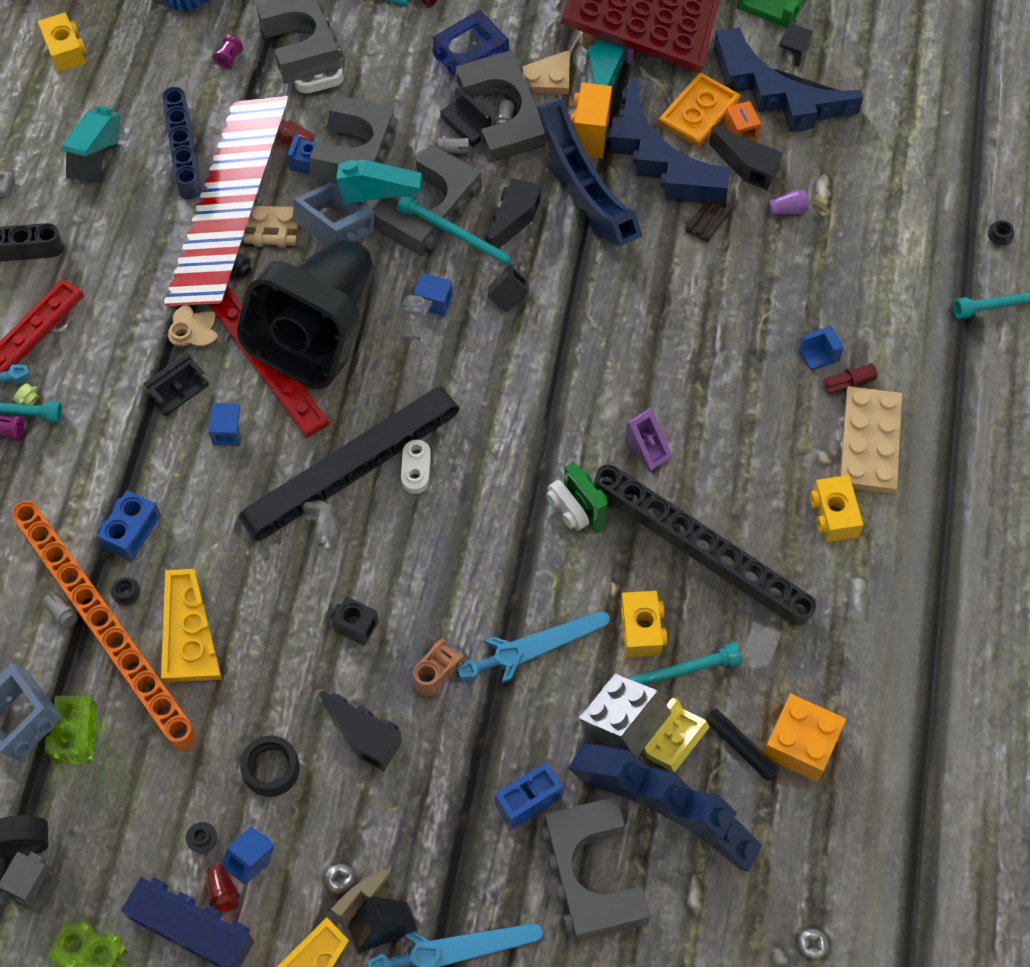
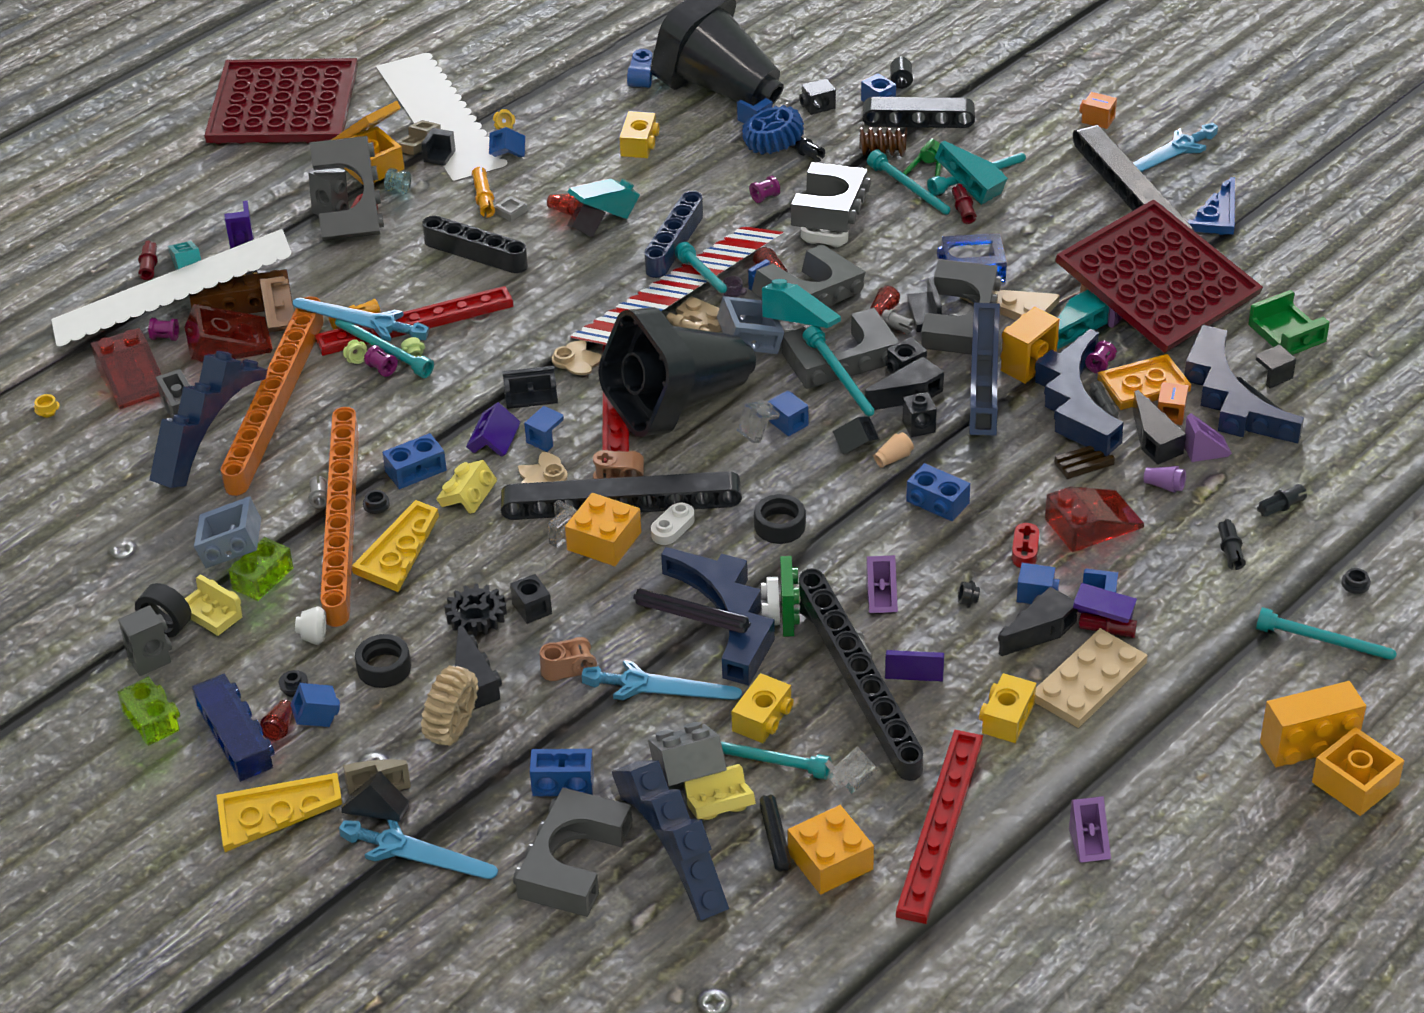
camera: 35 degrees right, 20 degrees down
none -> light yellow bracket [185,574,242,636]
none -> white cone [295,606,326,645]
none -> tan gear [421,665,478,746]
none -> light yellow bracket [436,460,497,514]
none -> black gear [444,584,507,636]
none -> dark purple panel [466,402,520,457]
none -> tan plate [518,452,568,483]
none -> clear red cone [547,193,580,216]
none -> light orange brick [565,493,641,566]
none -> nougat piece [593,450,644,479]
none -> black axle [633,588,751,633]
none -> dark blue arch [661,547,775,686]
none -> teal piece [675,242,727,294]
none -> clear purple plate [723,276,747,298]
none -> black tyre [754,494,806,544]
none -> clear red cone [870,285,900,316]
none -> light nougat cone [873,432,914,468]
none -> dark purple panel [885,650,944,682]
none -> black brick [886,337,927,374]
none -> red tile [896,729,983,924]
none -> black brick [902,392,937,438]
none -> blue brick [906,463,971,522]
none -> black plate [958,580,980,608]
none -> black slope [998,587,1078,656]
none -> red beam [1012,523,1040,568]
none -> blue brick [1016,563,1060,604]
none -> clear red slope [1045,486,1144,552]
none -> medium lavender slope [1069,796,1111,863]
none -> dark purple panel [1073,583,1137,623]
none -> magenta bush [1085,341,1117,374]
none -> dark grey axle [1089,381,1119,419]
none -> medium lavender slope [1184,413,1232,462]
none -> black axle [1218,519,1246,570]
none -> black axle [1257,484,1307,517]

